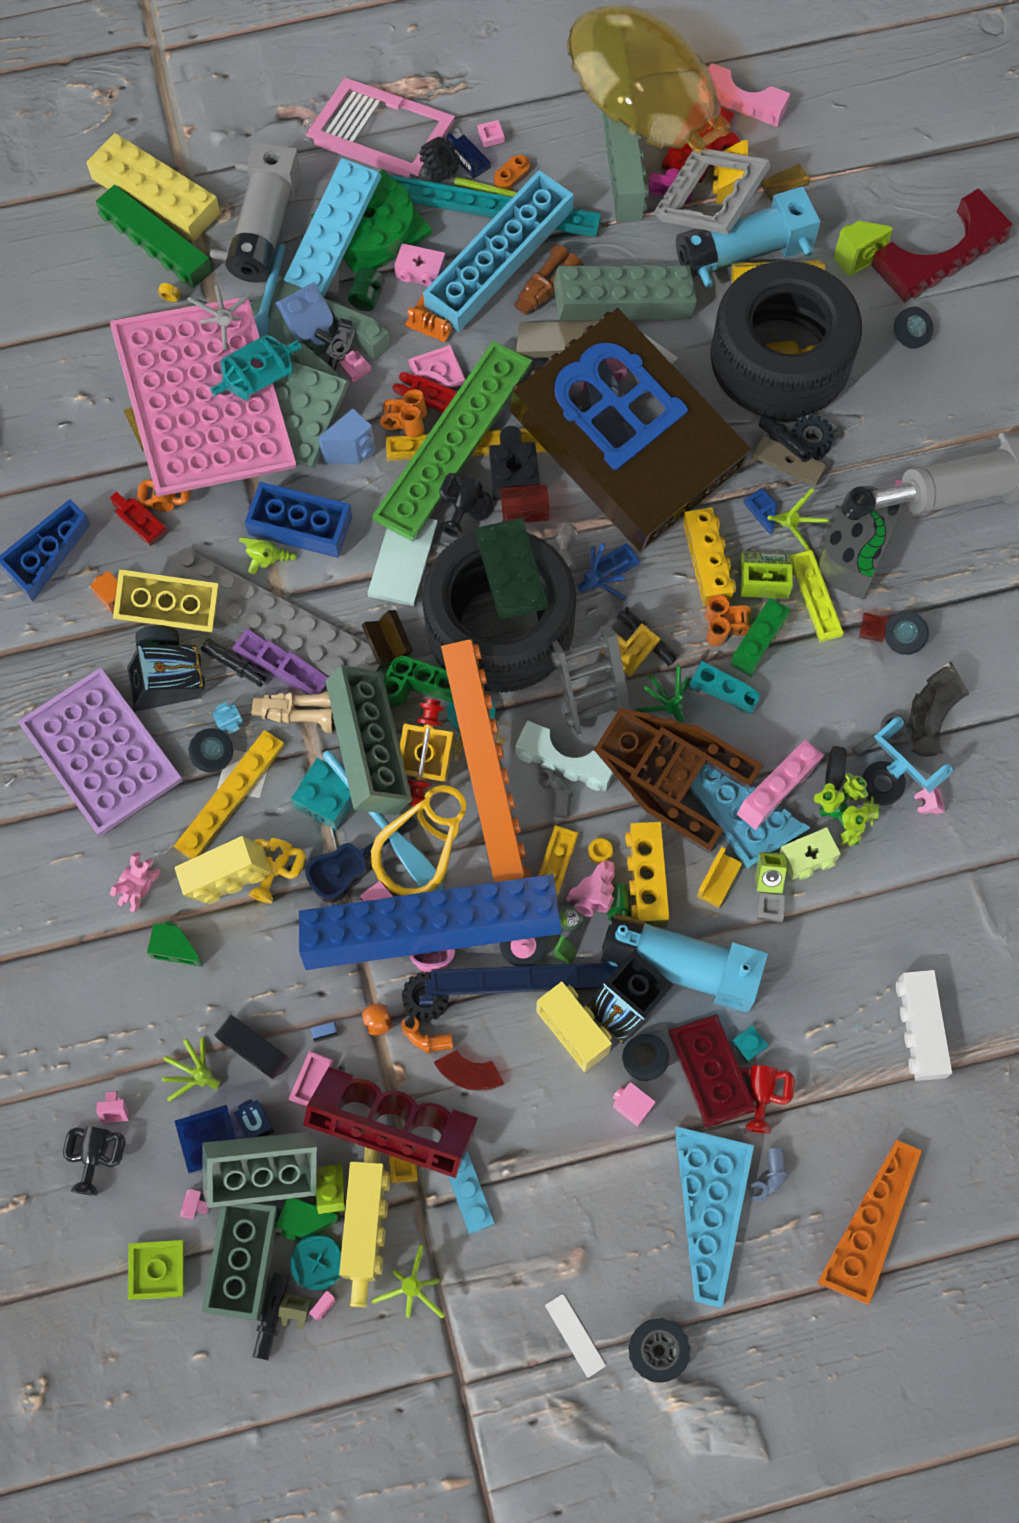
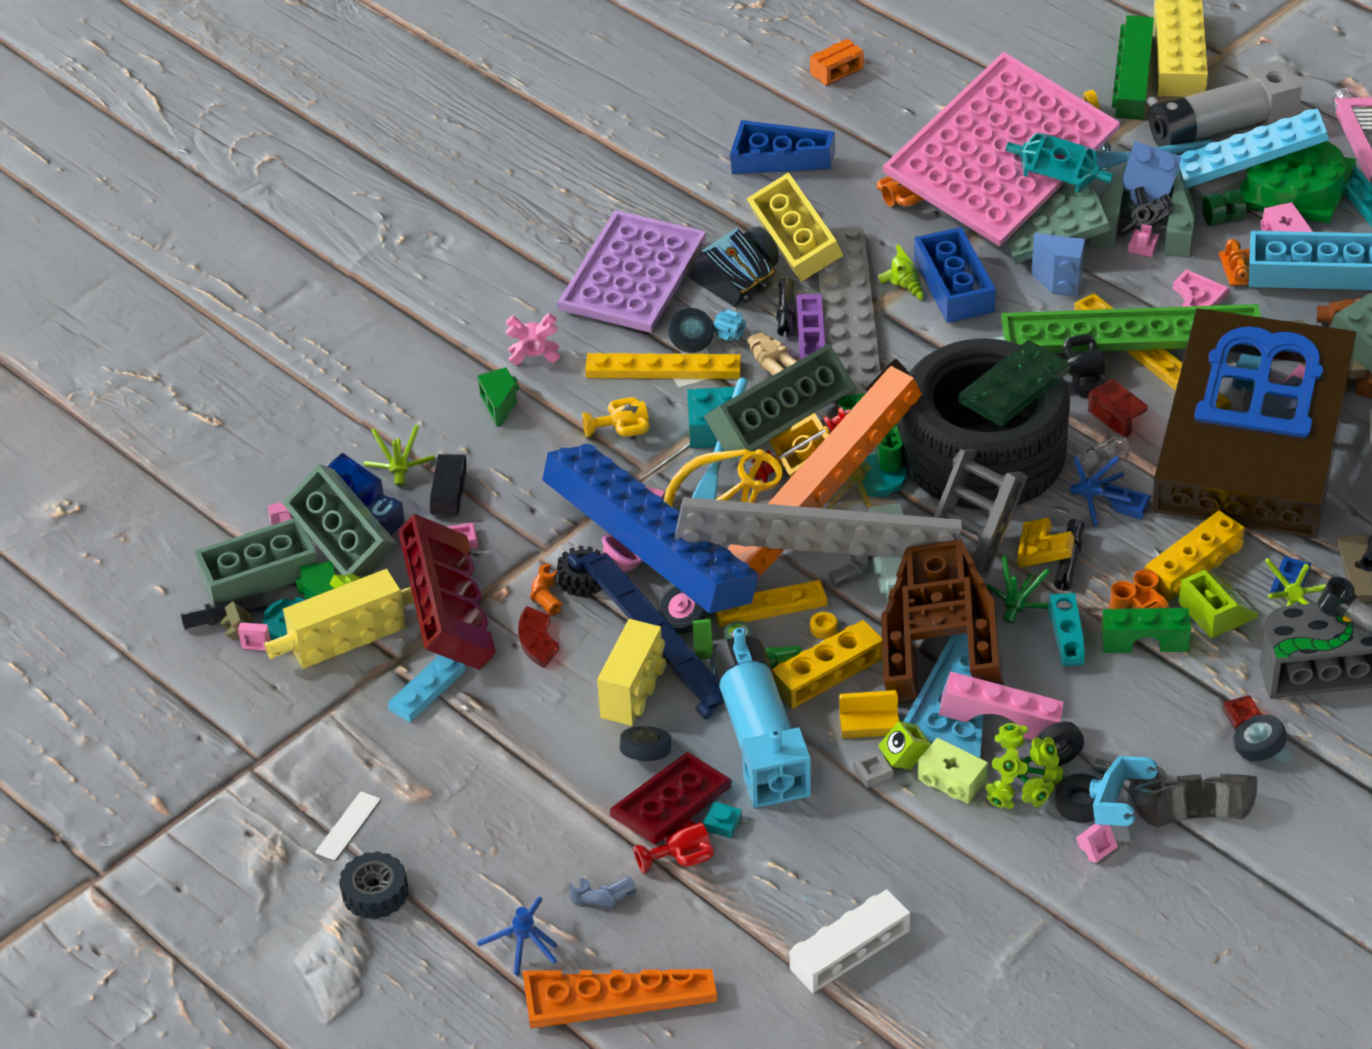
camera: 60 degrees right, 25 degrees down
black piece [63,1127,126,1196] -> none
bright pink tile [97,1091,129,1124] -> none
red hinge [110,491,167,547] -> none
lime plate [128,1240,185,1301] -> none
light yellow brick [174,836,272,904] -> none
light grey plant [188,285,252,350] -> none
dark blue piece [305,816,418,902] -> none
medium blue piece [311,1022,338,1042] -> none
orange piece [362,1003,392,1036] -> none
lime plant [371,1244,445,1318] -> none
orange piece [380,389,428,438] -> none
yellow tile [389,1155,418,1184] -> none
red hinge [392,372,457,413] -> none
black brick [489,426,540,501] -> none
bright pink rock [566,860,615,917] -> none
black slope [587,950,674,1044] -> none
bright pink brick [612,1082,655,1126] -> none
medium azure wing [675,1126,754,1308] -> none
neon yellow tile [790,550,844,642] -> none
none -> blue plant [477,897,557,976]
none -> light grey plate [675,497,962,558]

